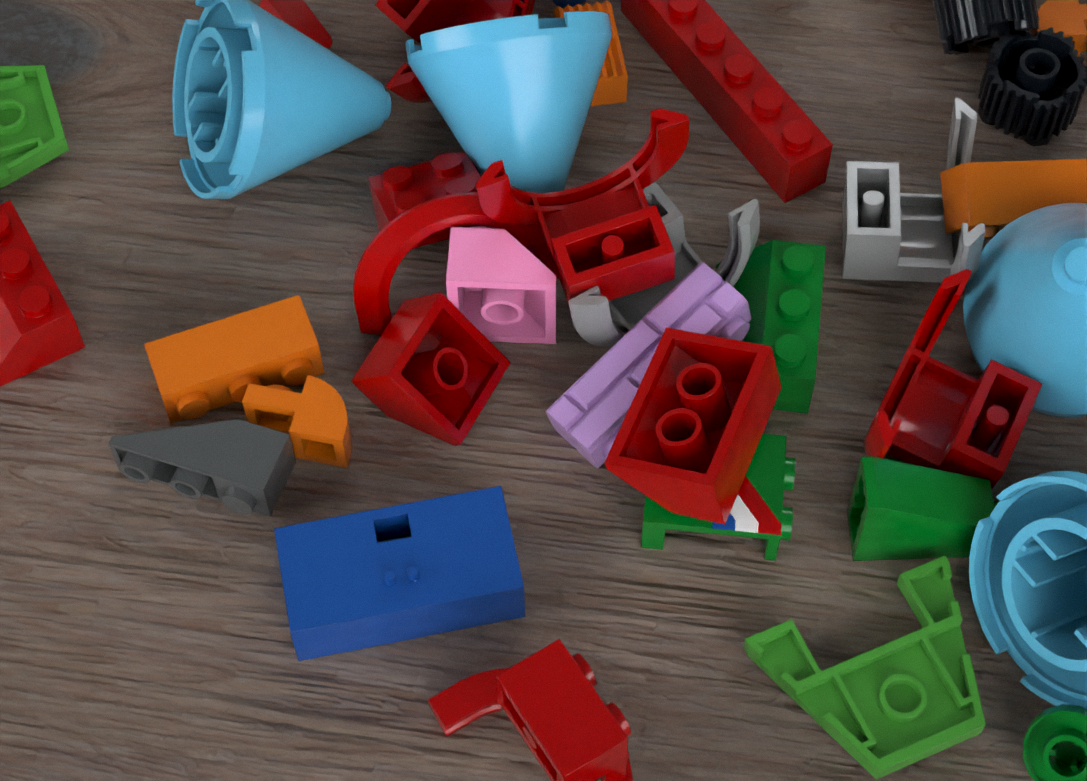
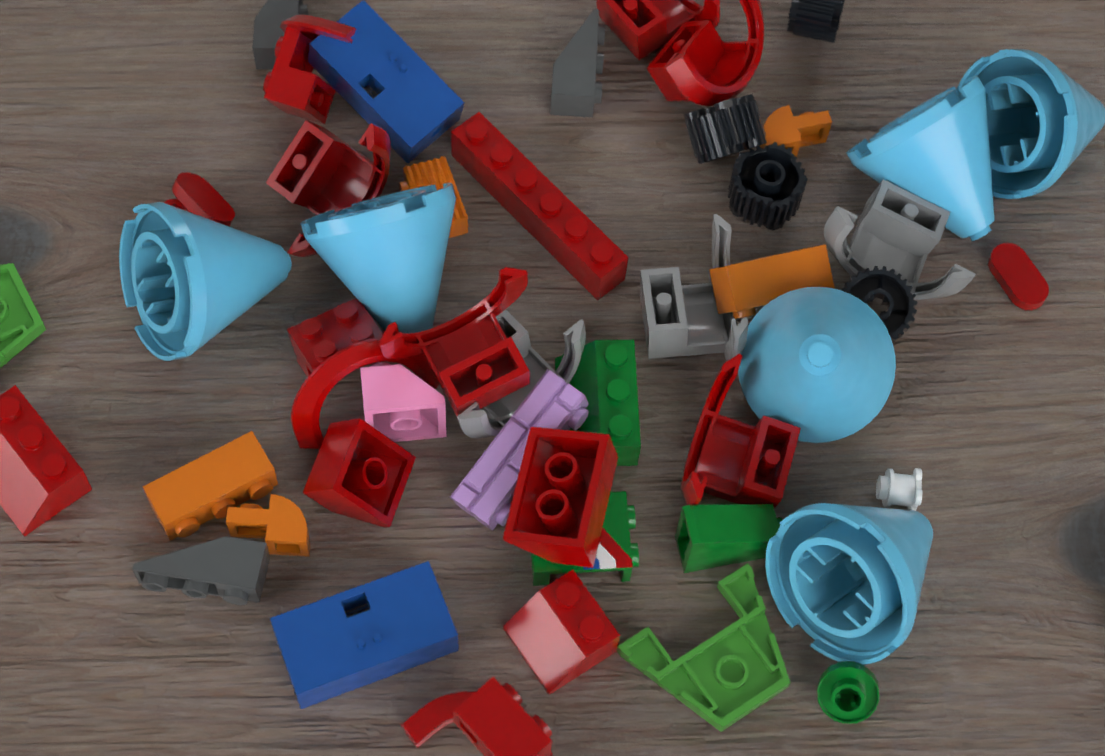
camera: 15 degrees left, 5 degrees up
none -> red slope [503,569,621,695]

